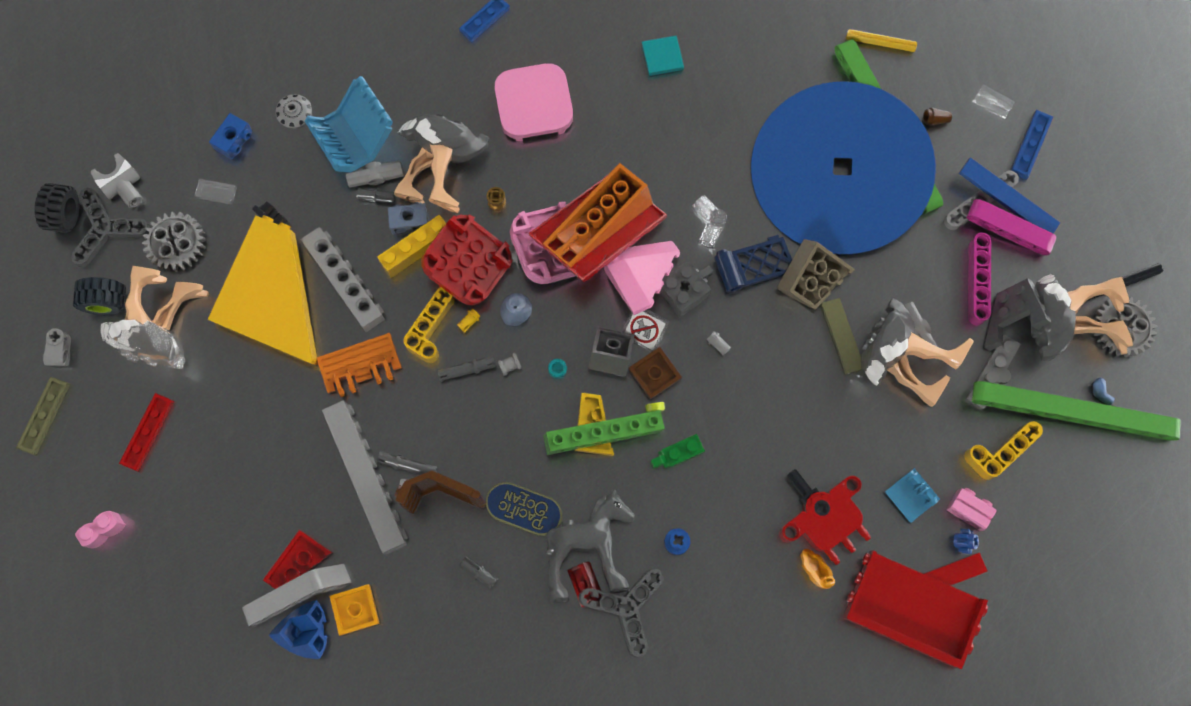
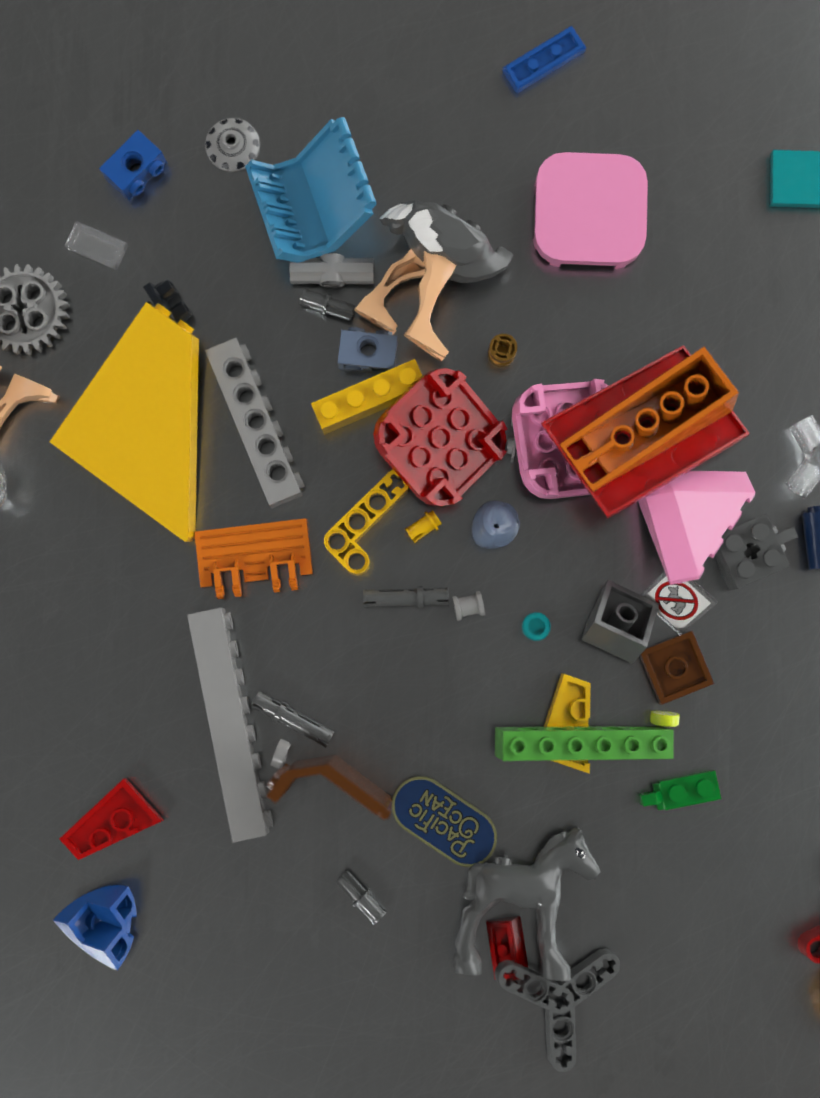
camera: 15 degrees right, 10 degrees up
light grey beam [242,564,351,627] -> none
light orange plate [329,584,380,636] -> none
blue piece [664,528,691,555] -> none
light grey pin [707,332,731,356] -> none

